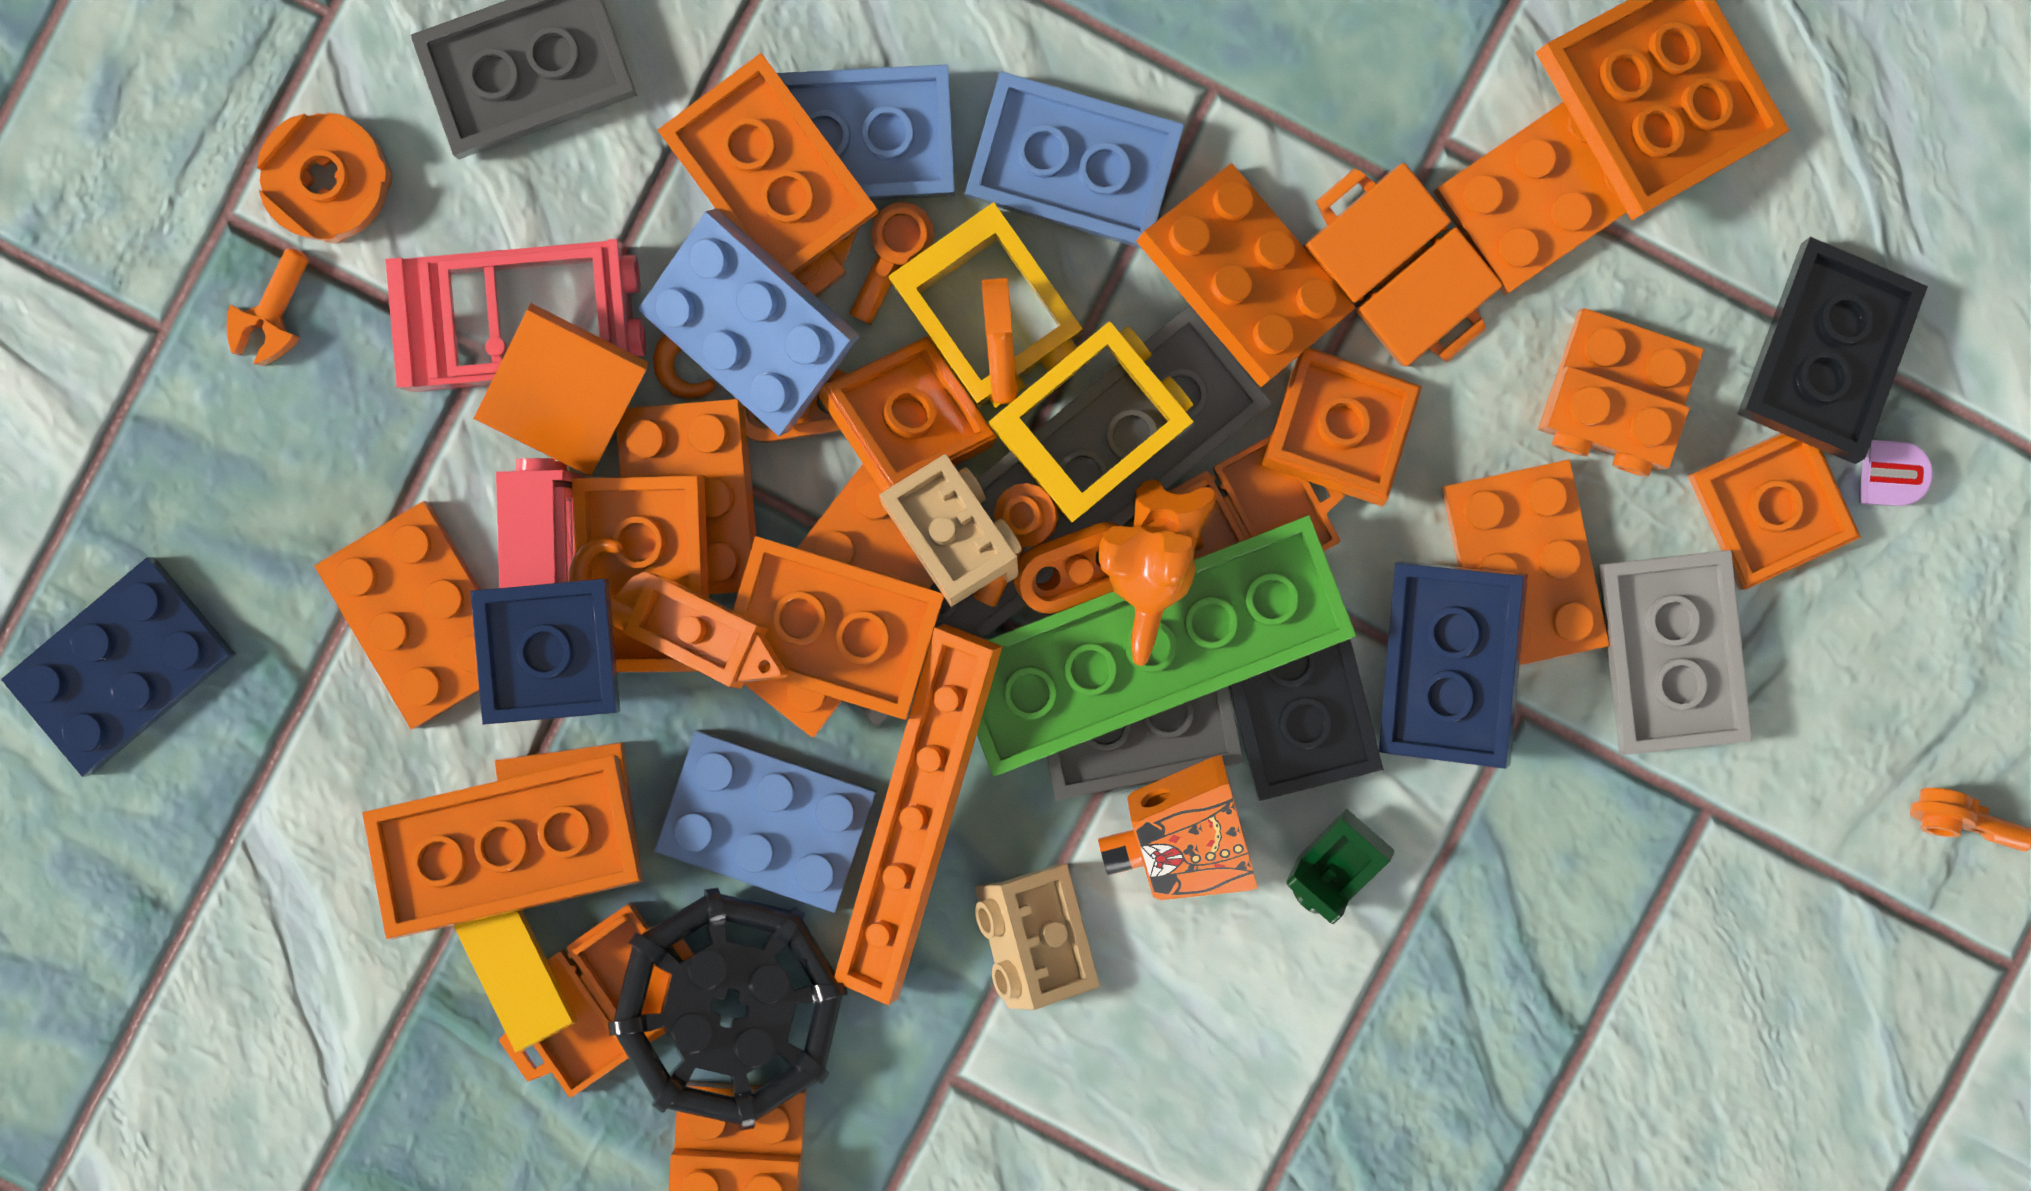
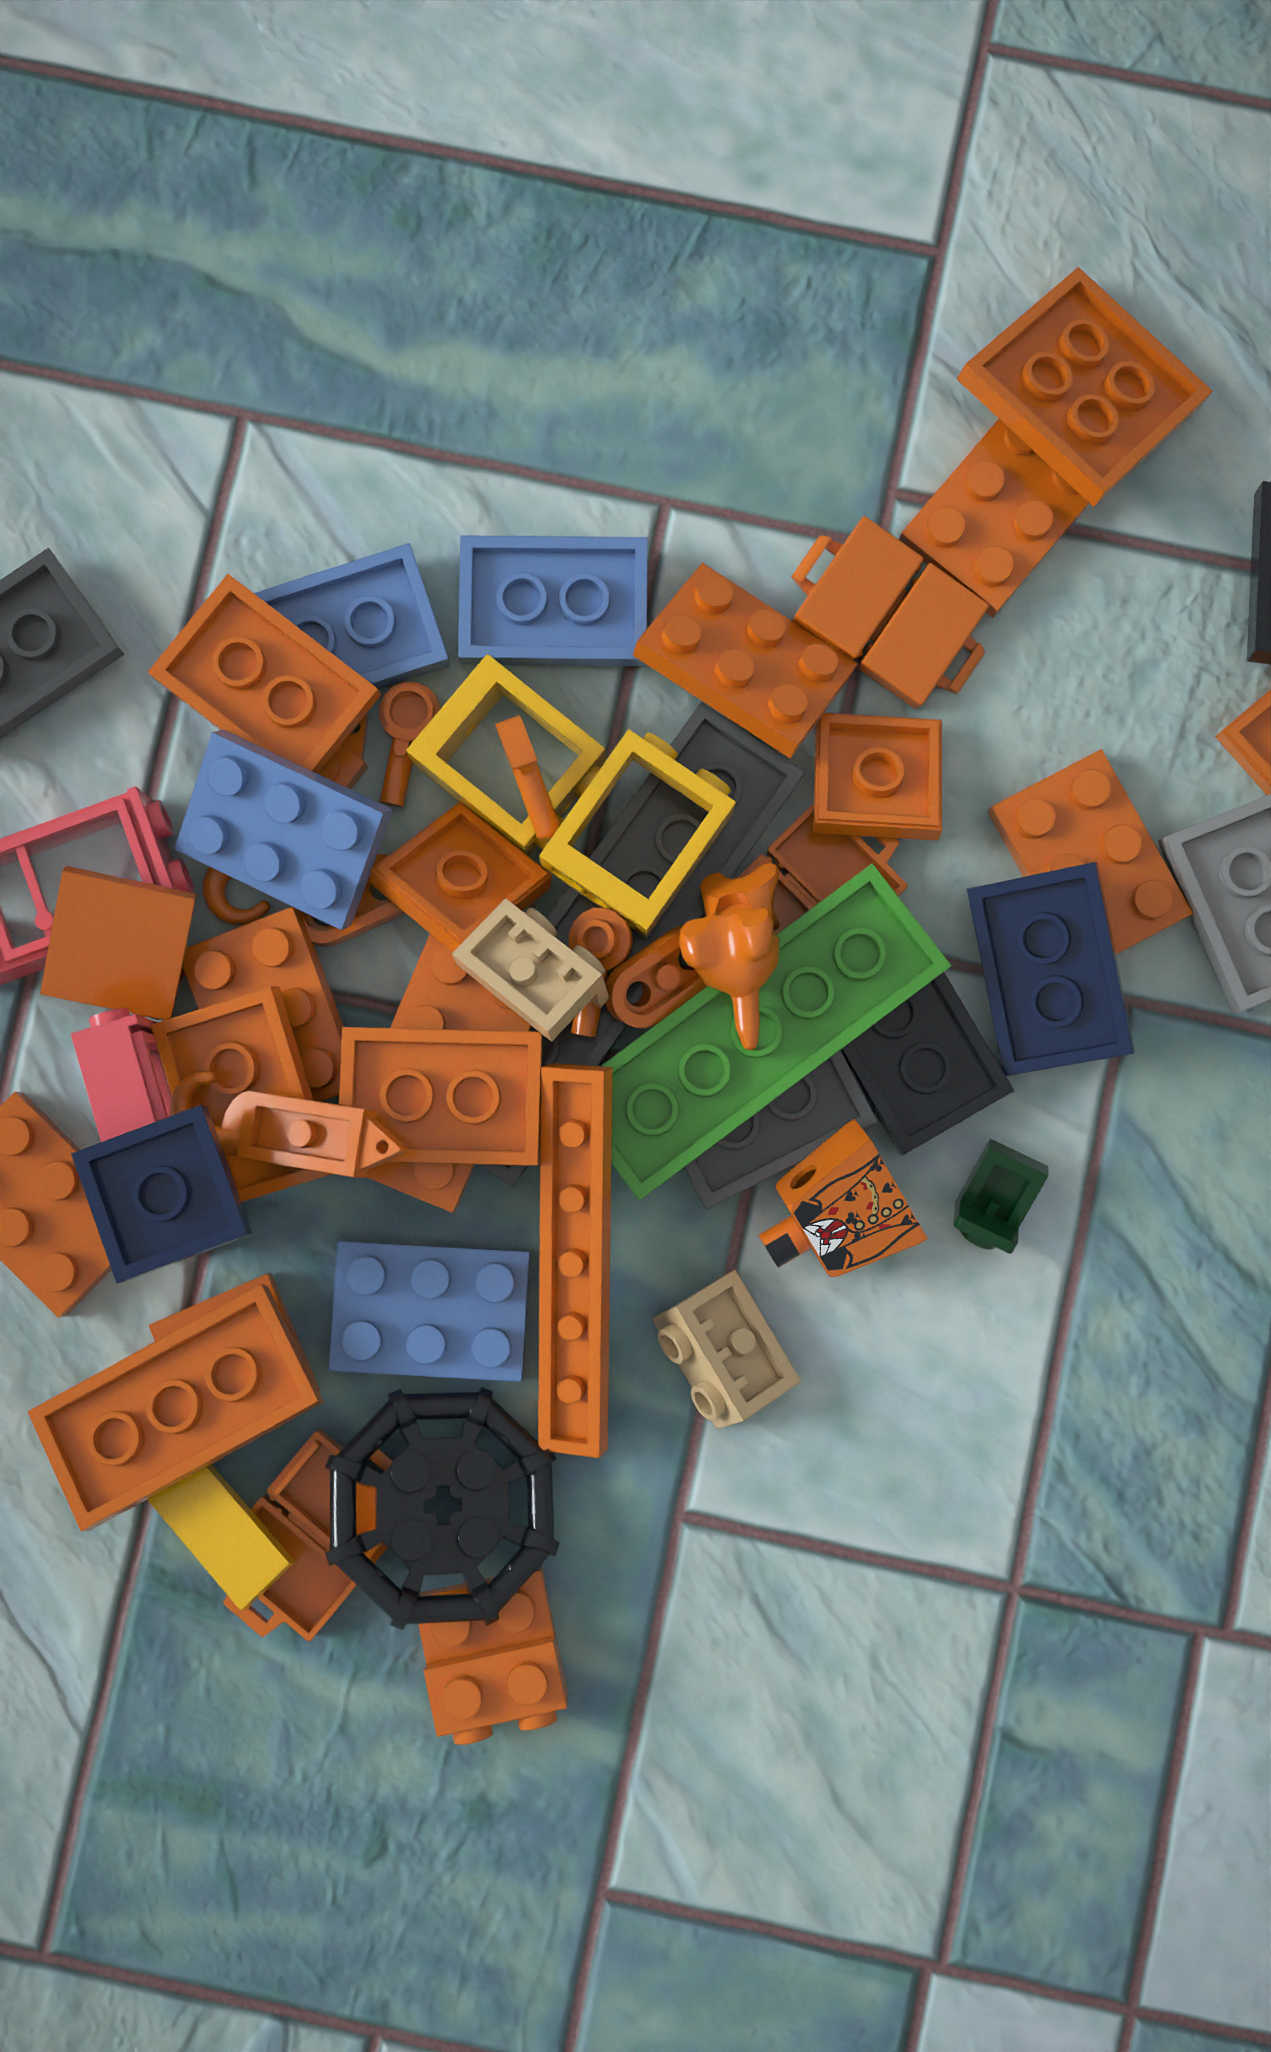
camera: 15 degrees left, 5 degrees down
orange plate [1537,308,1704,477] -> none

